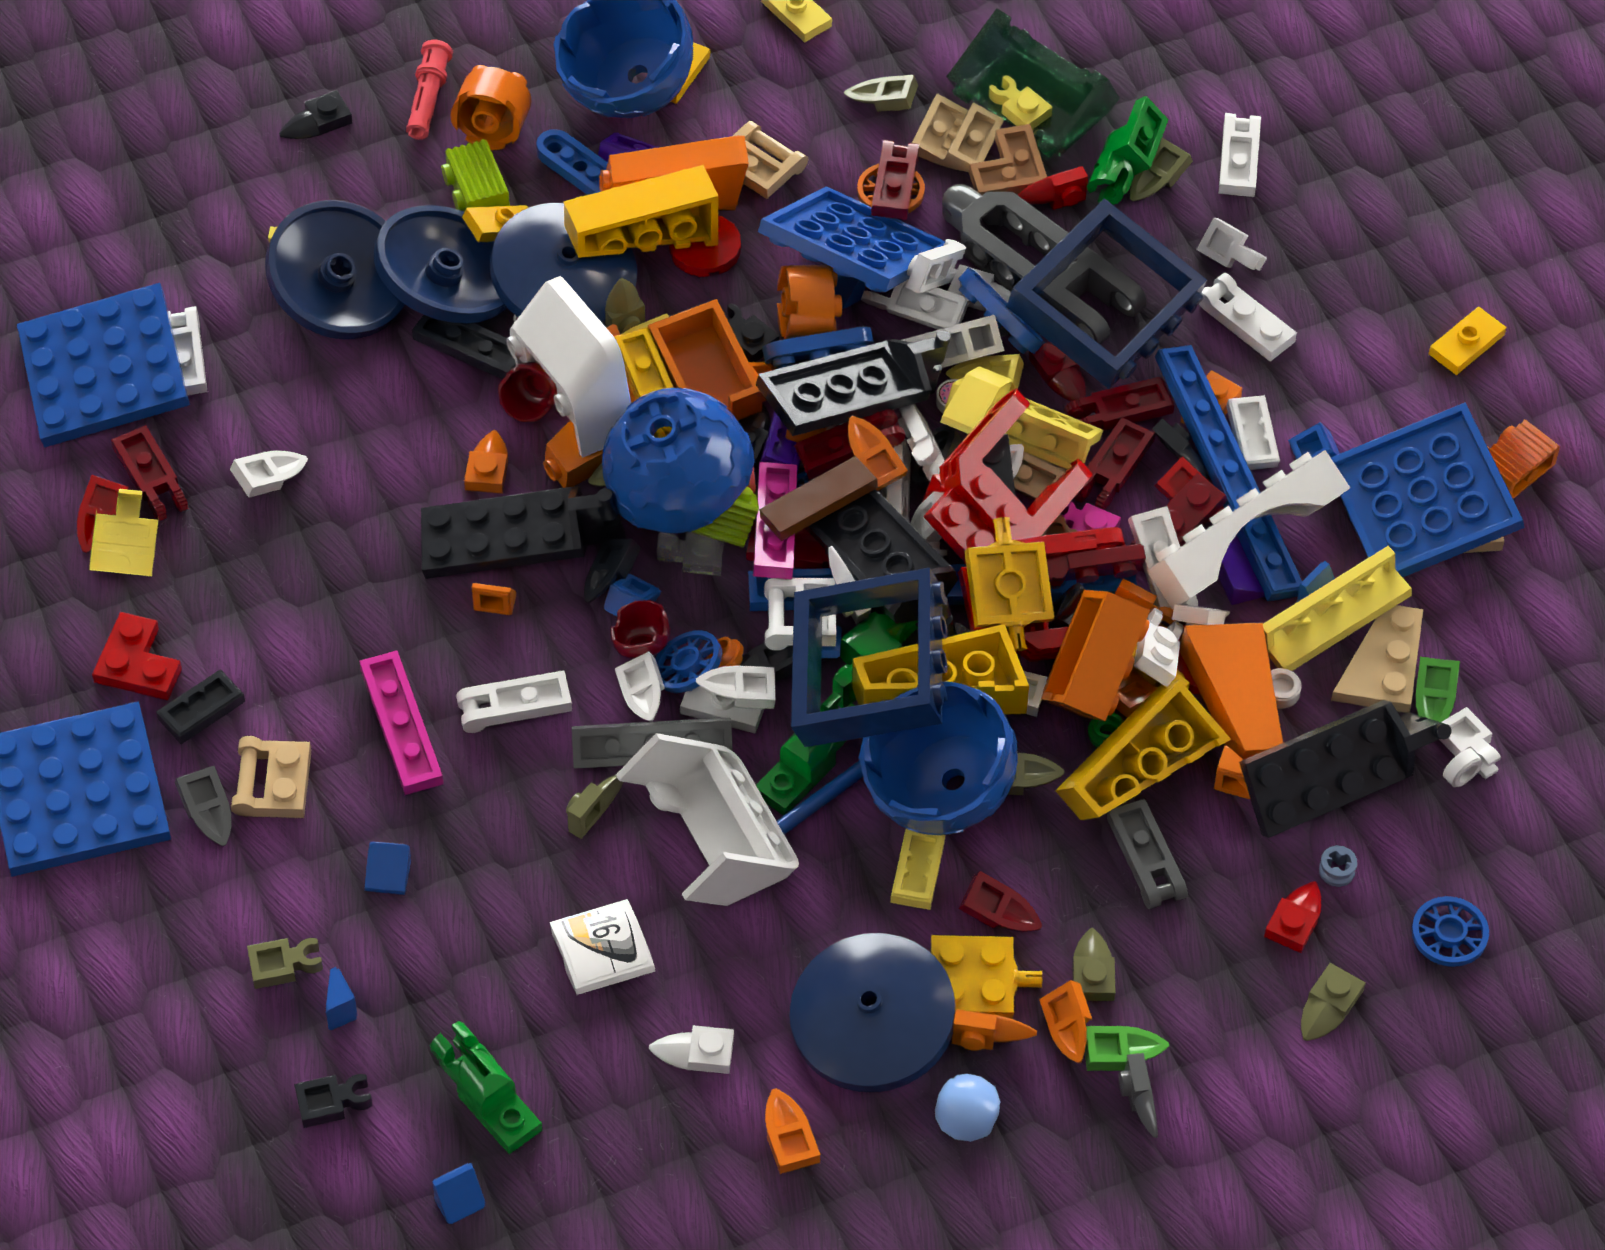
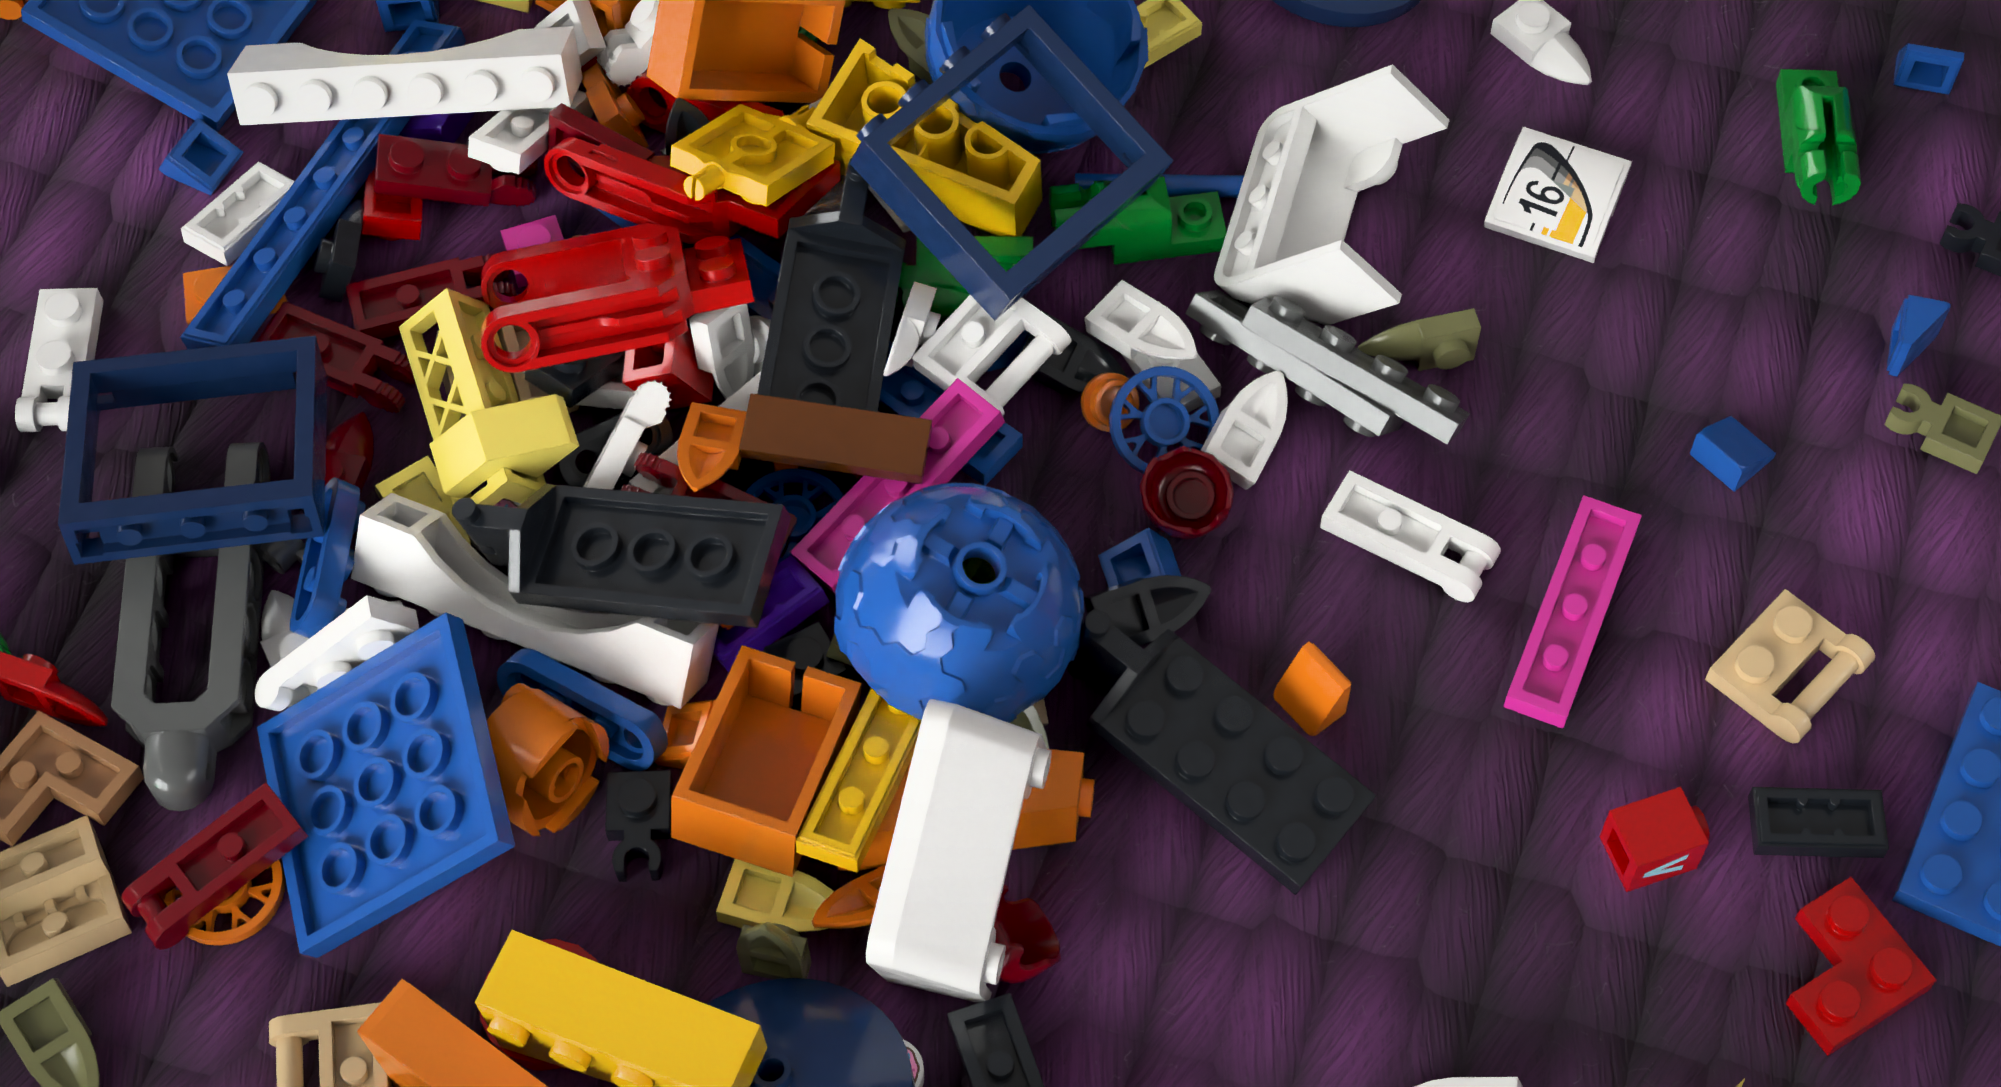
camera: 135 degrees left, 5 degrees up
dark grey plate [175,766,231,846] -> none
orange plate [464,429,508,494] -> none
none -> plate [1240,296,1470,444]
none -> red brick [1599,787,1710,892]

